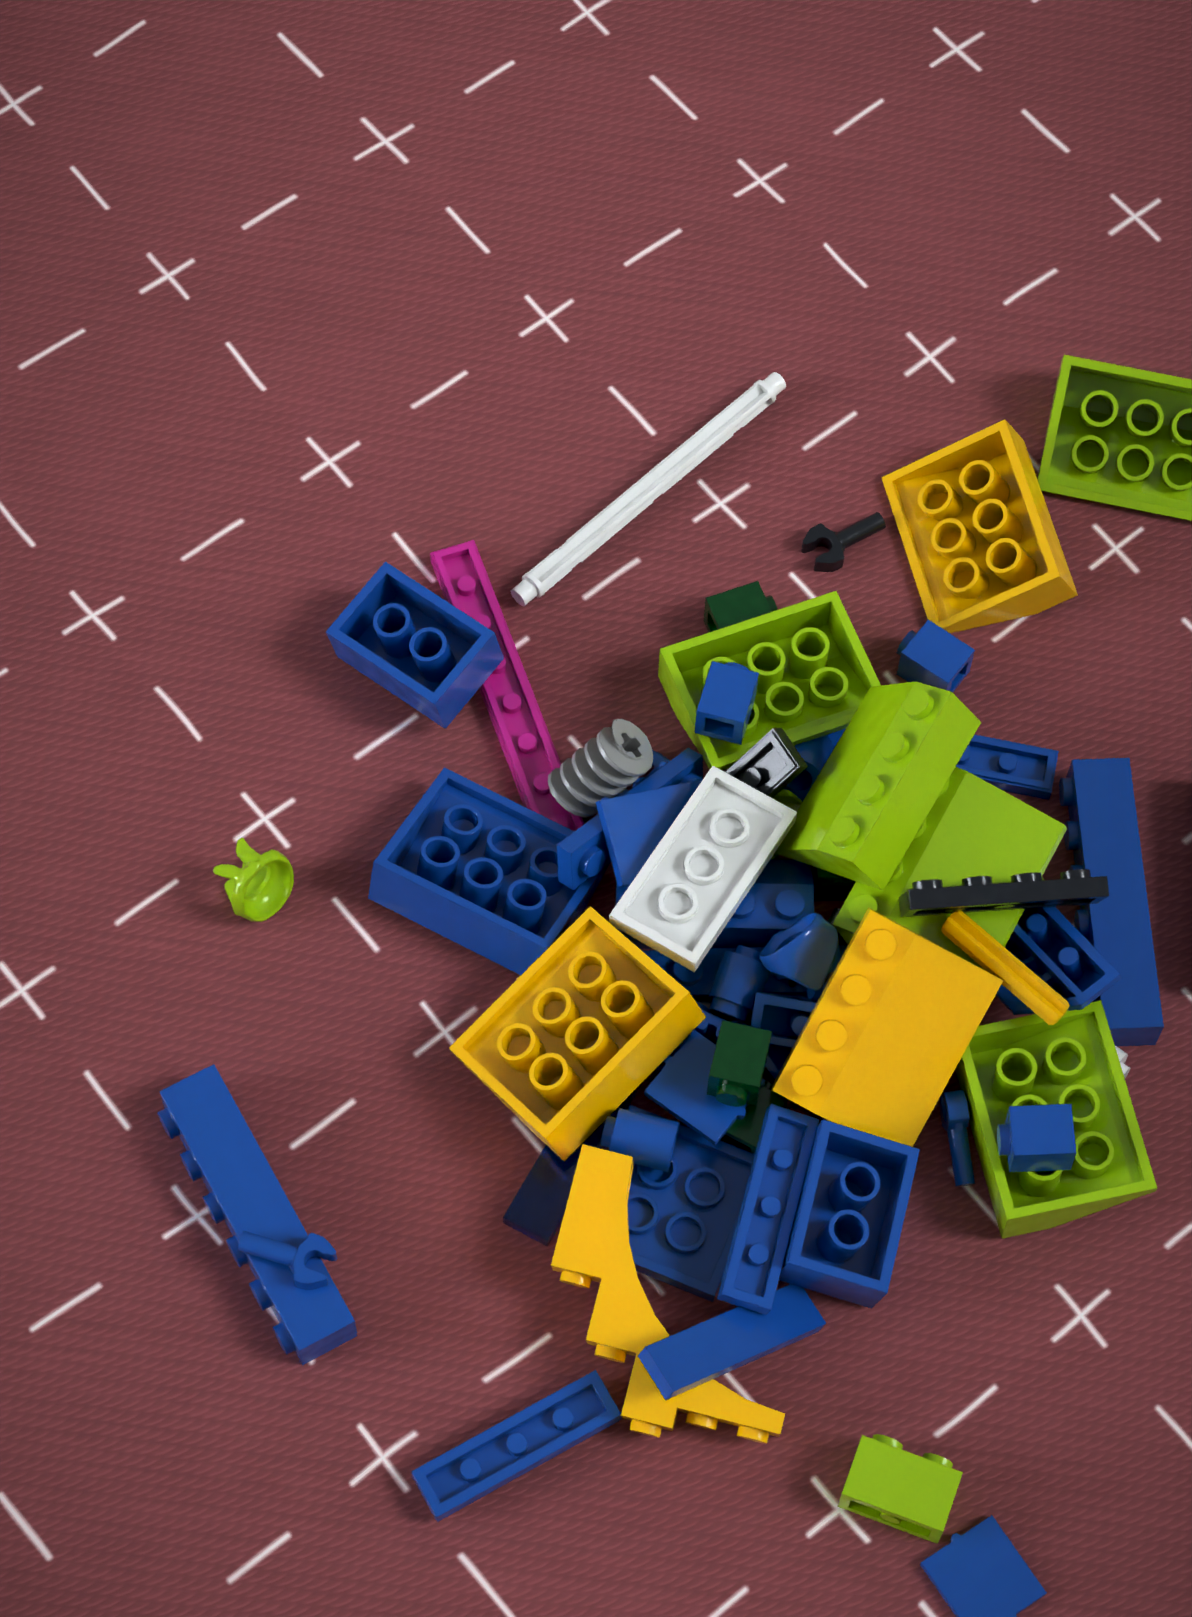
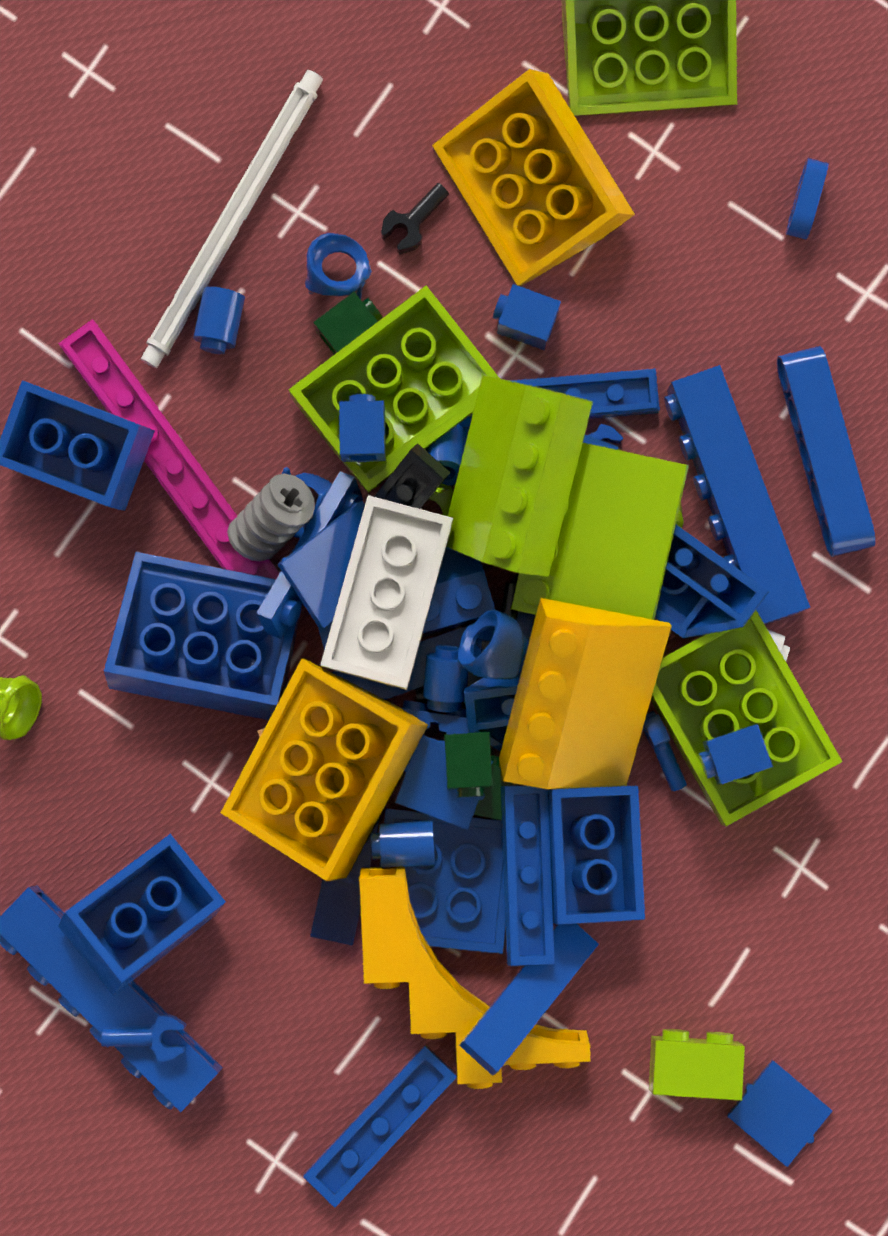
camera: 15 degrees left, 20 degrees up
black plate [899,869,1109,917] -> none
yellow axle [941,910,1070,1025] -> none
none -> blue brick [58,834,226,996]
none -> blue brick [193,287,245,354]
none -> blue piece [305,233,372,299]

